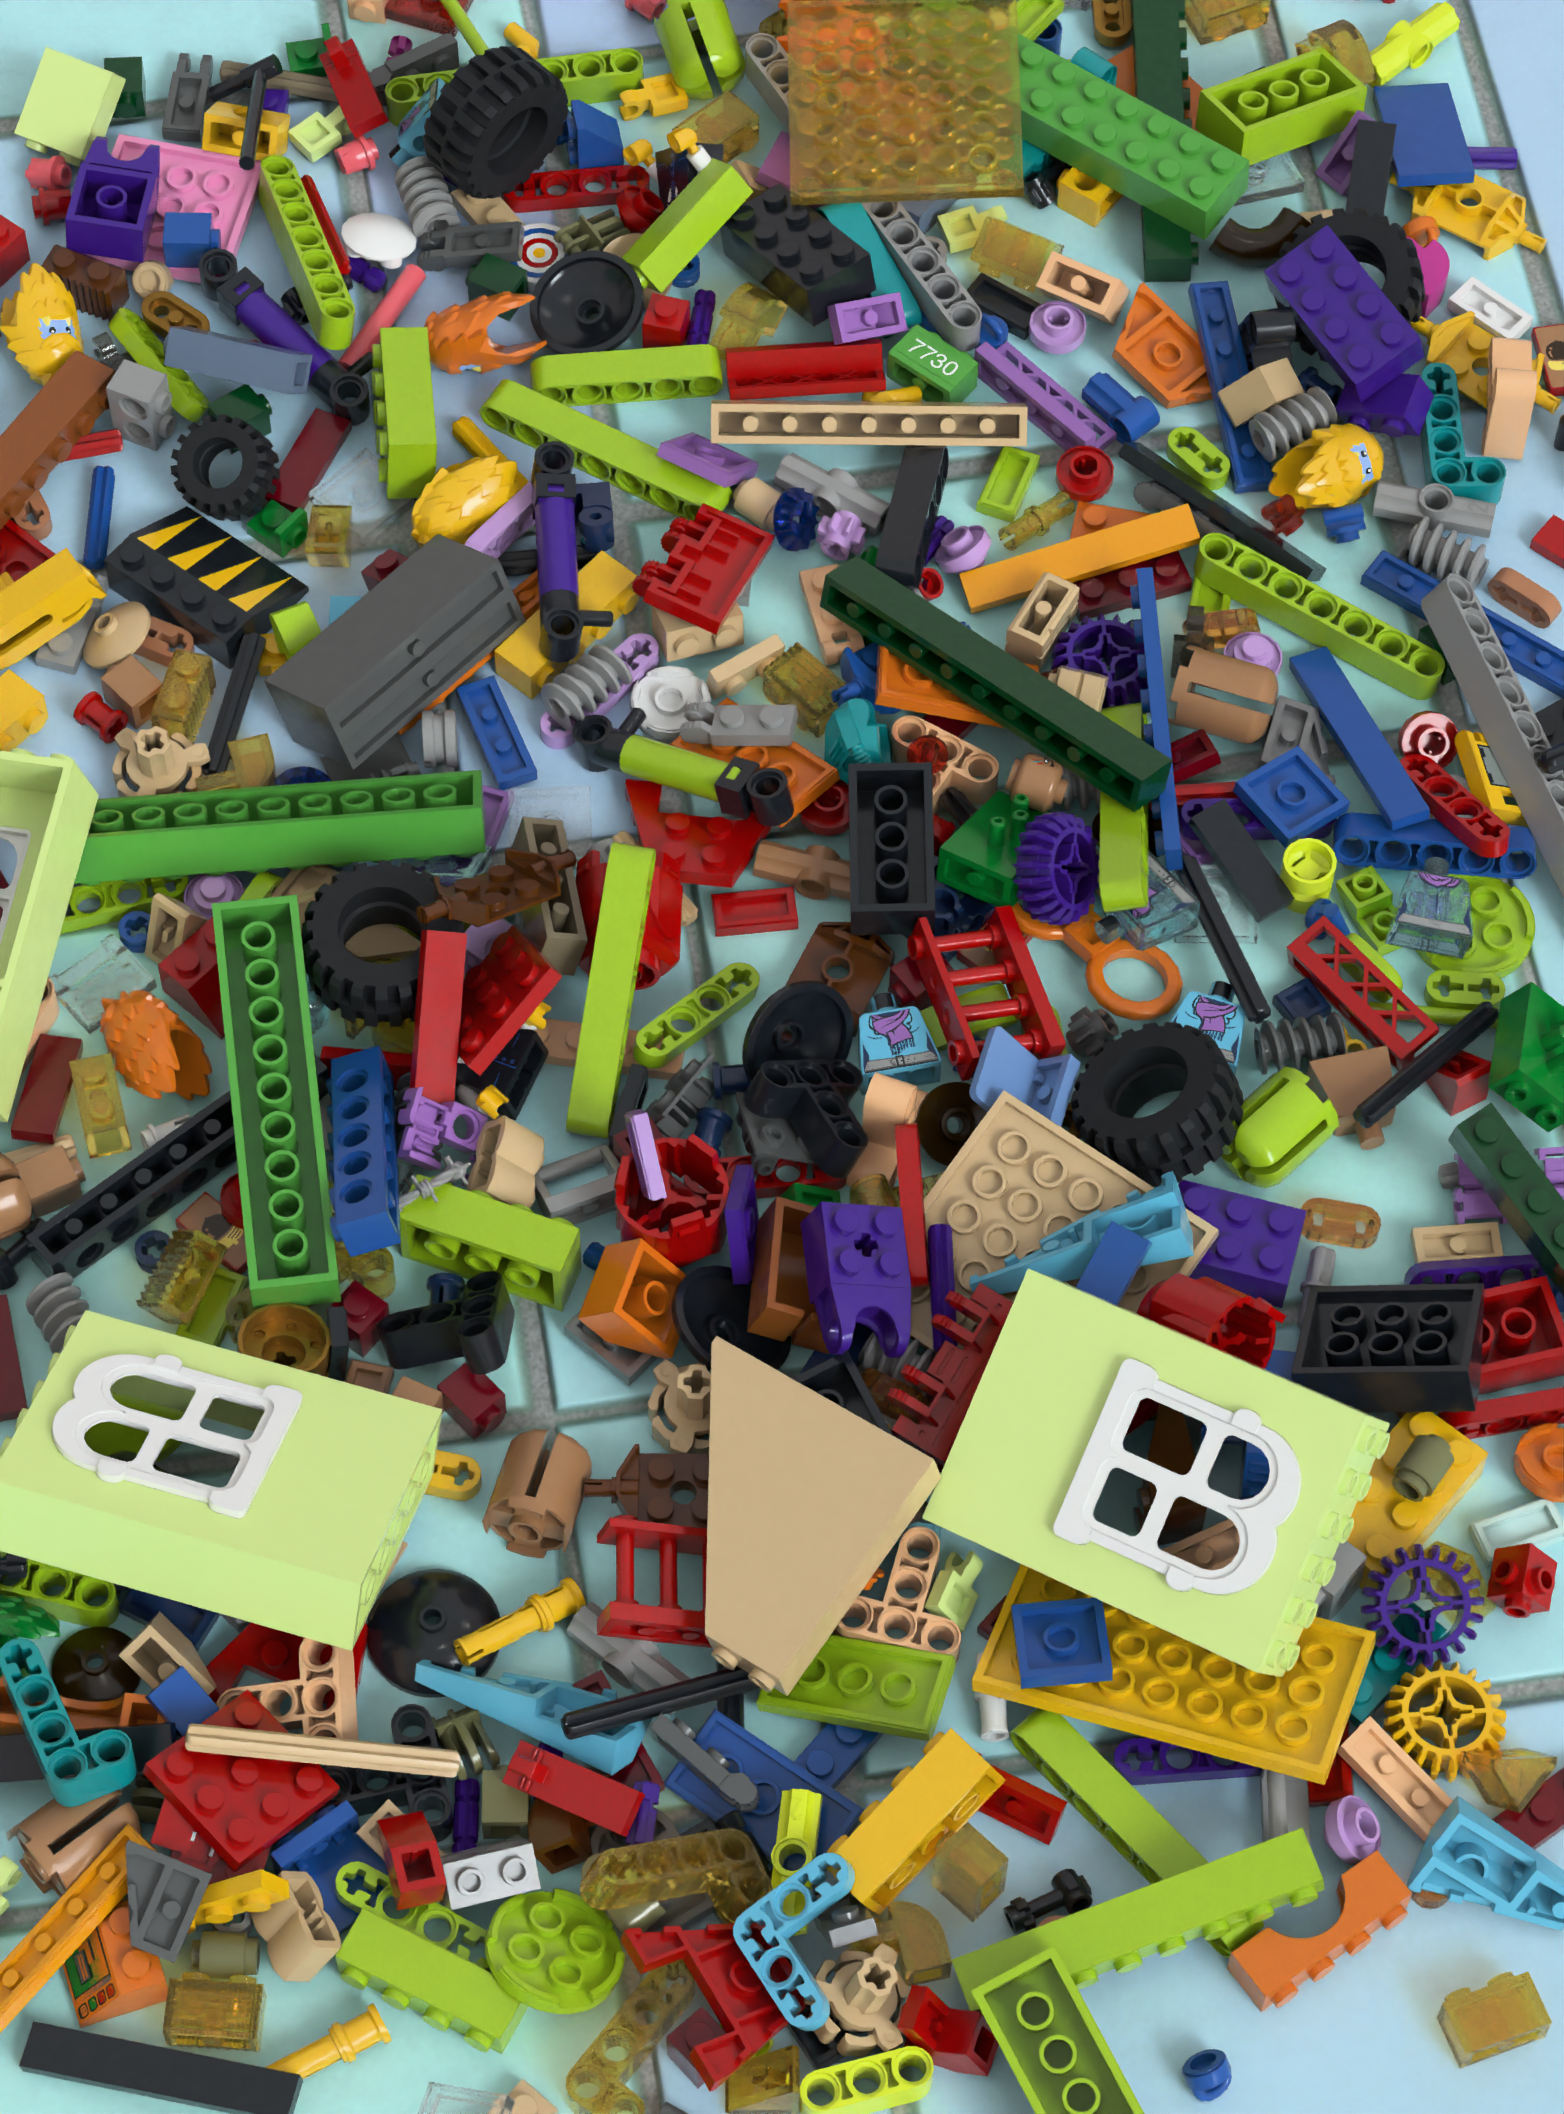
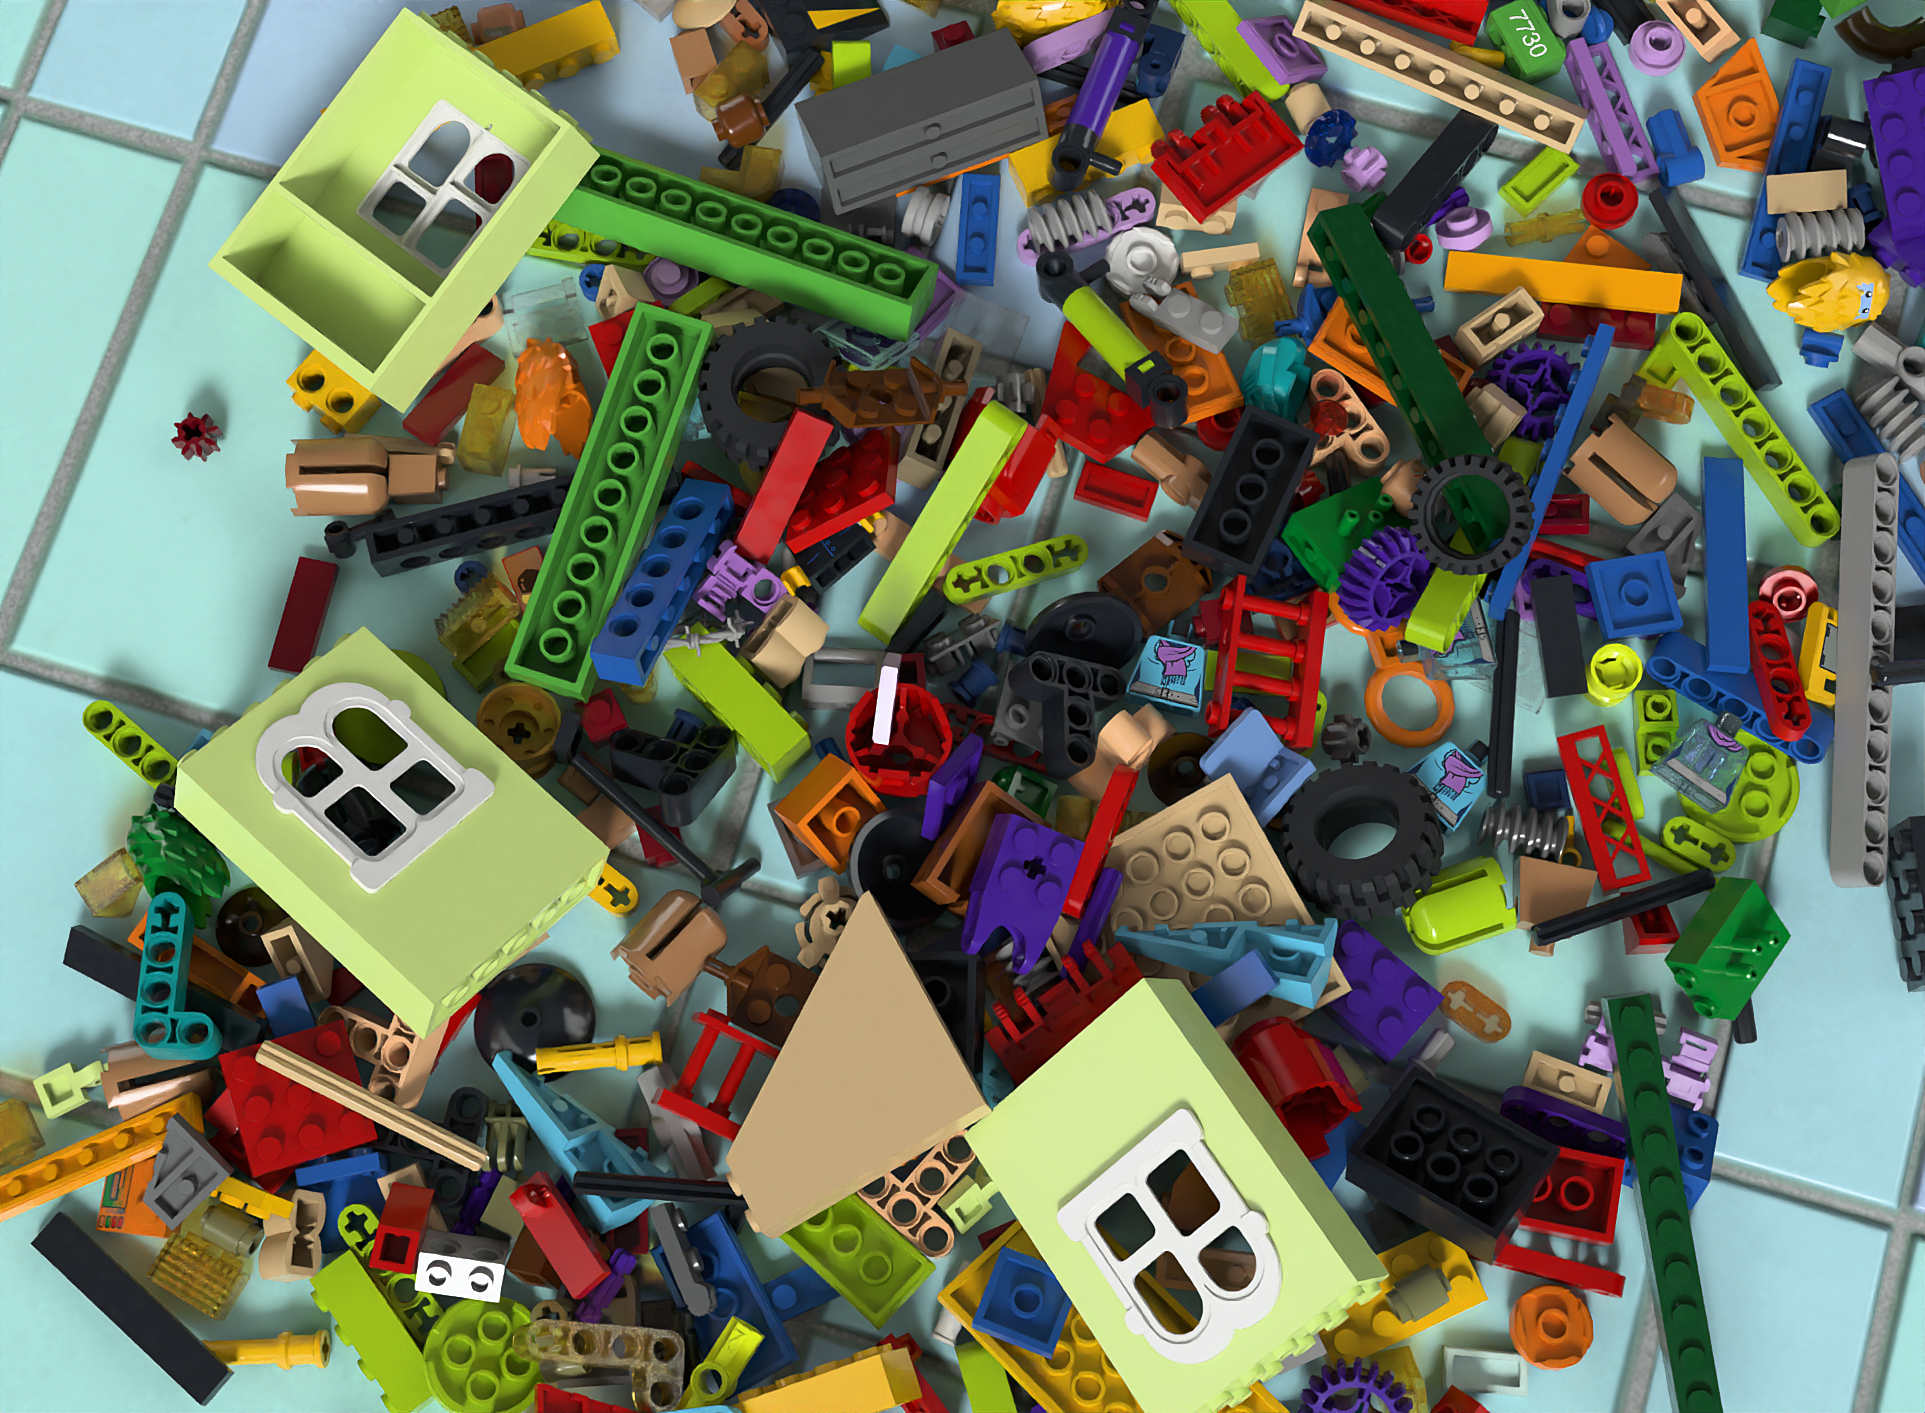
camera: 30 degrees right, 15 degrees up
light grey piece [26,1272,89,1354] -> none
red bush [73,691,129,744] -> none
tan piece [112,726,210,797] -> none
light grey piece [774,453,890,536] -> none
lime beam [1166,426,1230,490] -> none
lavender plate [1223,631,1282,678] -> none
clear red plate [1261,494,1306,537] -> none
blue plate [1305,898,1350,940] -> none
none -> black bar [570,753,761,907]
none -> reddish brown head [711,92,770,149]
none -> black tyre [1408,454,1535,576]

